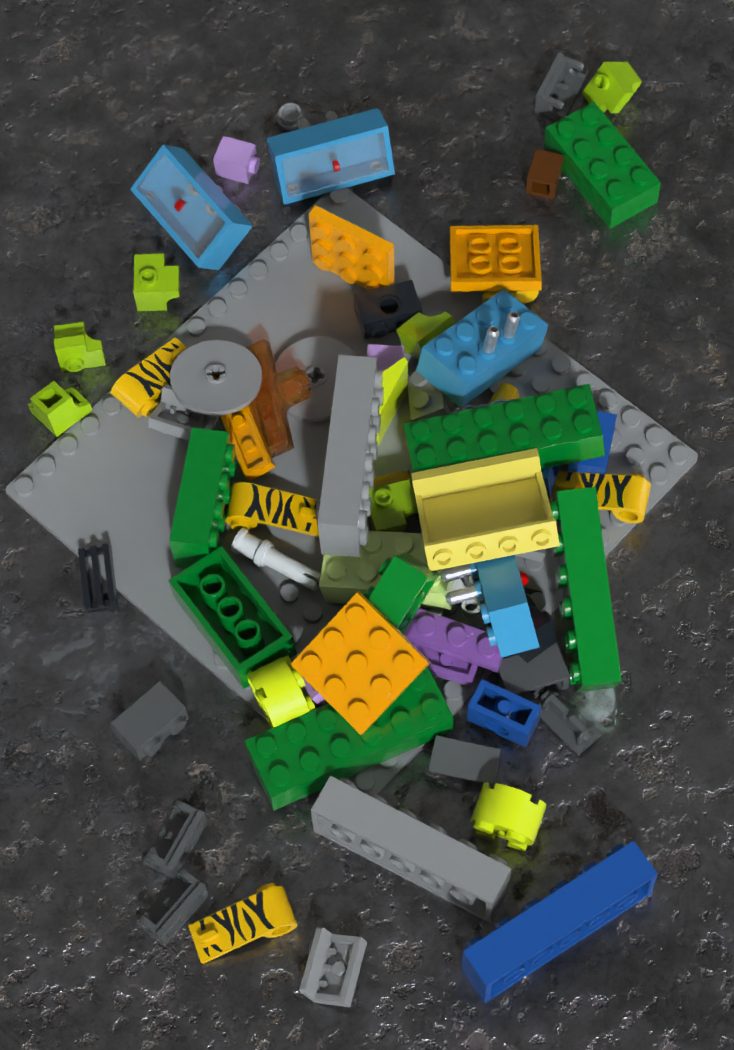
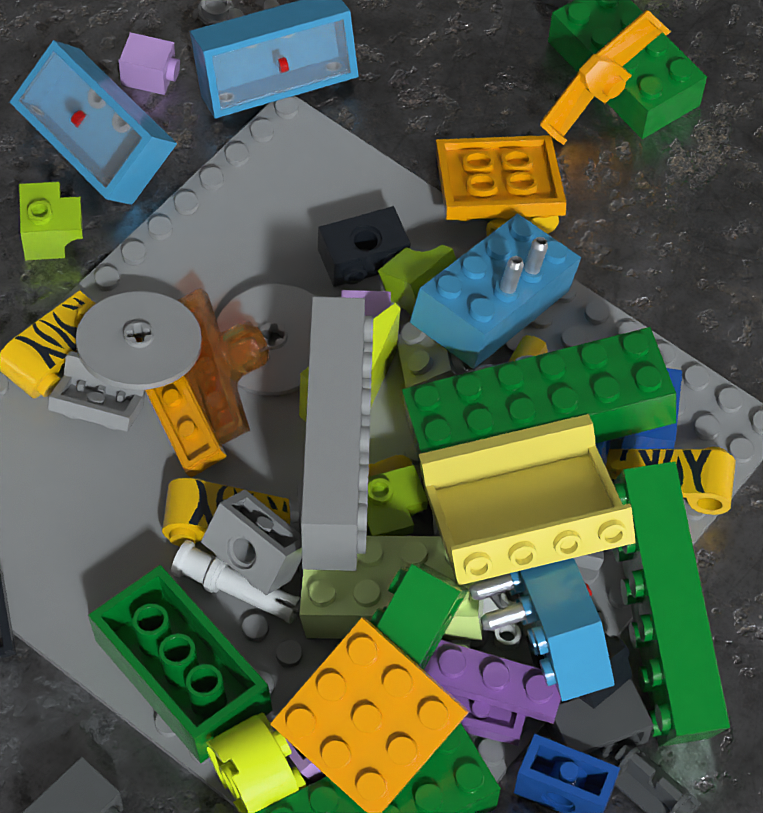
camera: 10 degrees left, 5 degrees down
green brick [169,428,238,568] -> none
light orange plate [309,205,394,291] -> none
reddish brown brick [526,149,564,200] -> none
none -> light grey brick [201,490,302,595]
none -> light orange plate [540,10,671,145]

